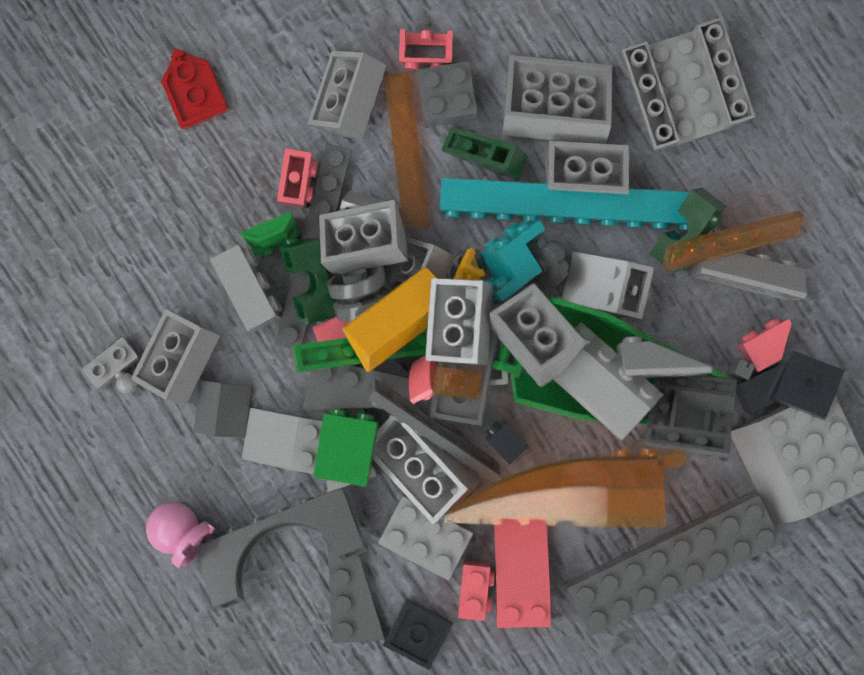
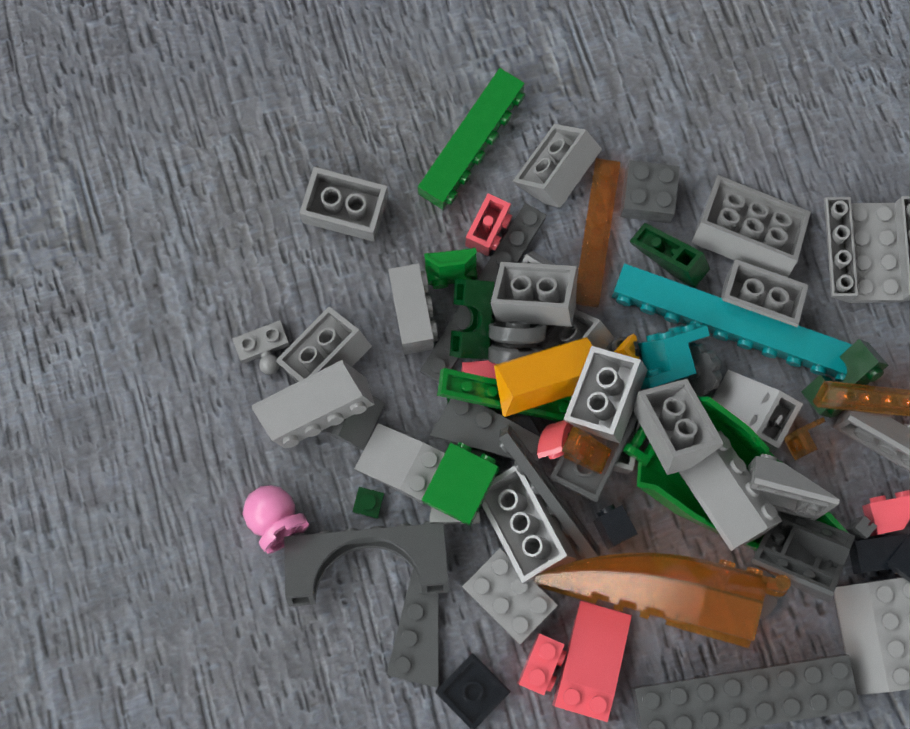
camera: 15 degrees right, 10 degrees down
red tile [161,48,229,130] -> none
coral window [399,29,453,70] -> none
none -> light grey slope [251,360,375,448]
none -> light grey brick [299,167,389,242]
none -> dark green plate [352,487,385,519]
none -> green brick [418,68,526,210]
none -> clear orange panel [784,417,826,461]

